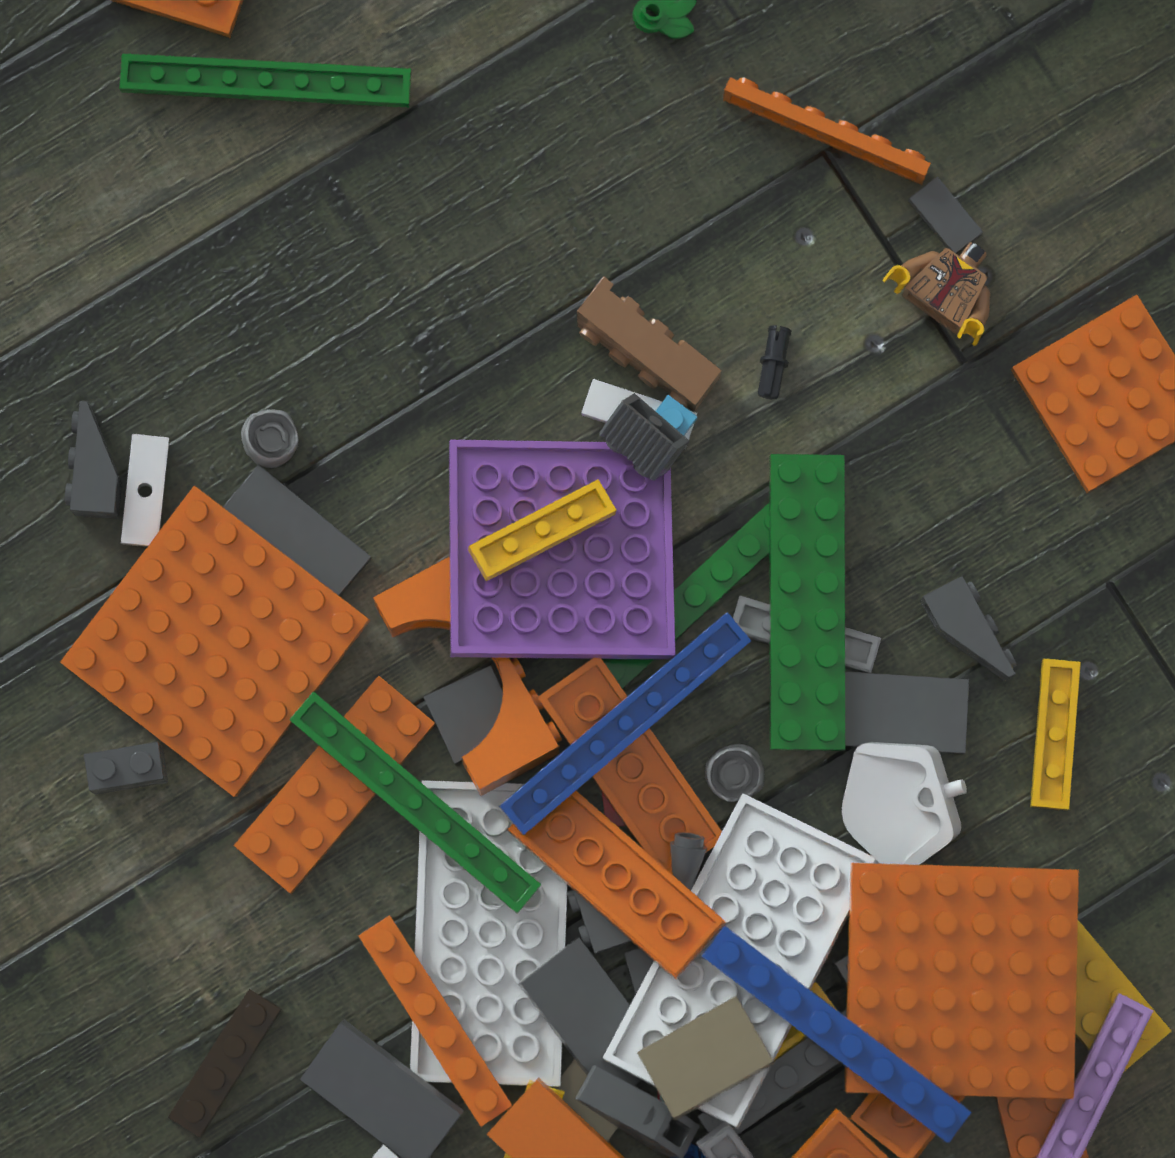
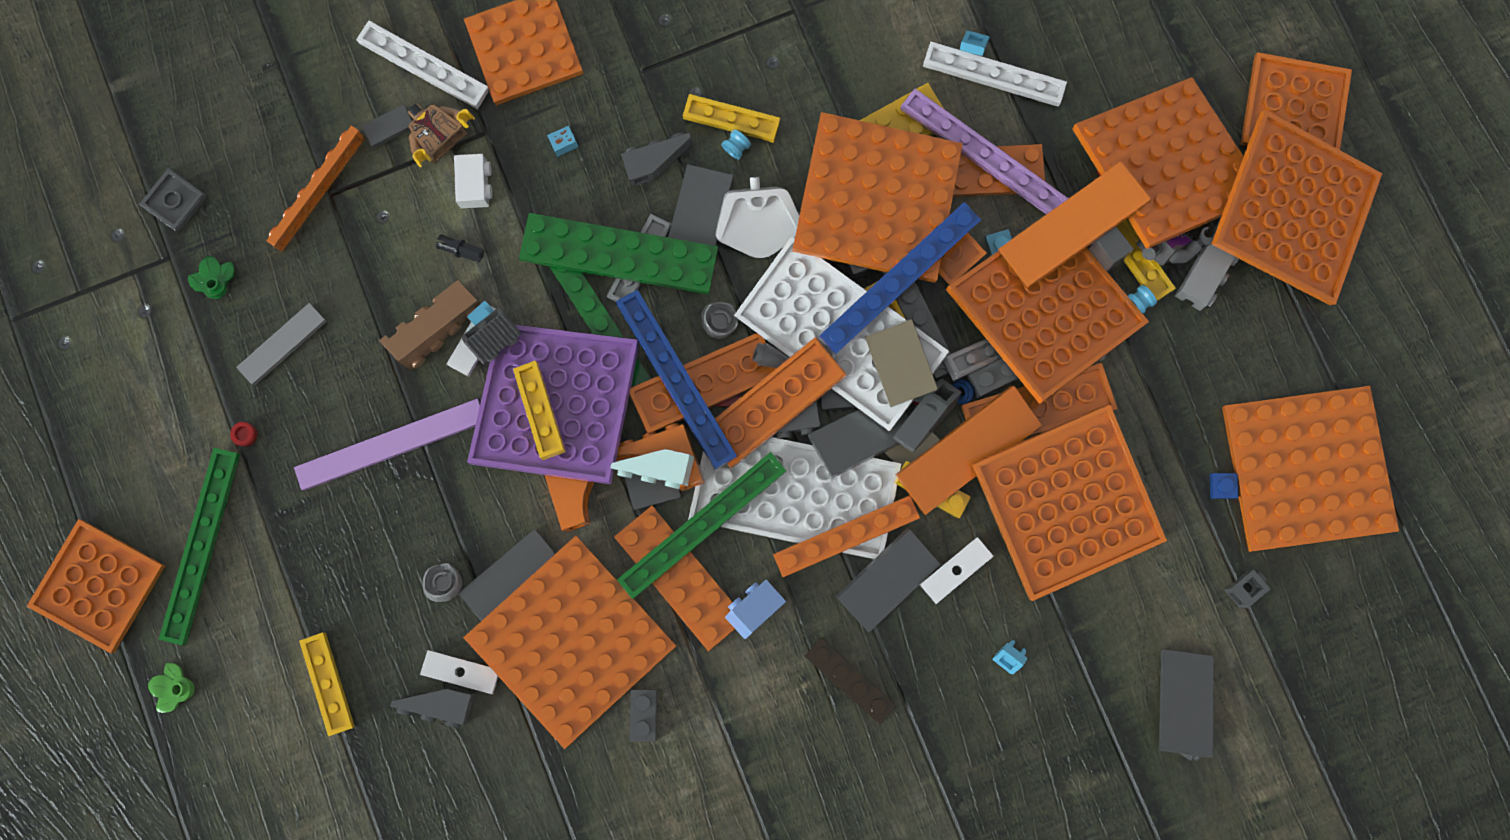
camera: 75 degrees left, 0 degrees up
none -> bright green plate [148,663,195,713]
none -> red tile [230,422,257,447]
none -> light grey tile [236,303,327,386]
none -> lavender tile [294,399,480,491]
none -> yellow plate [299,632,355,737]
none -> white plate [356,20,489,109]
none -> white brick [454,154,493,209]
none -> medium azure slope [547,126,578,157]
none -> light aqua slope [611,449,694,489]
none -> medium azure wheel [721,129,751,160]
none -> light blue brick [725,580,786,639]

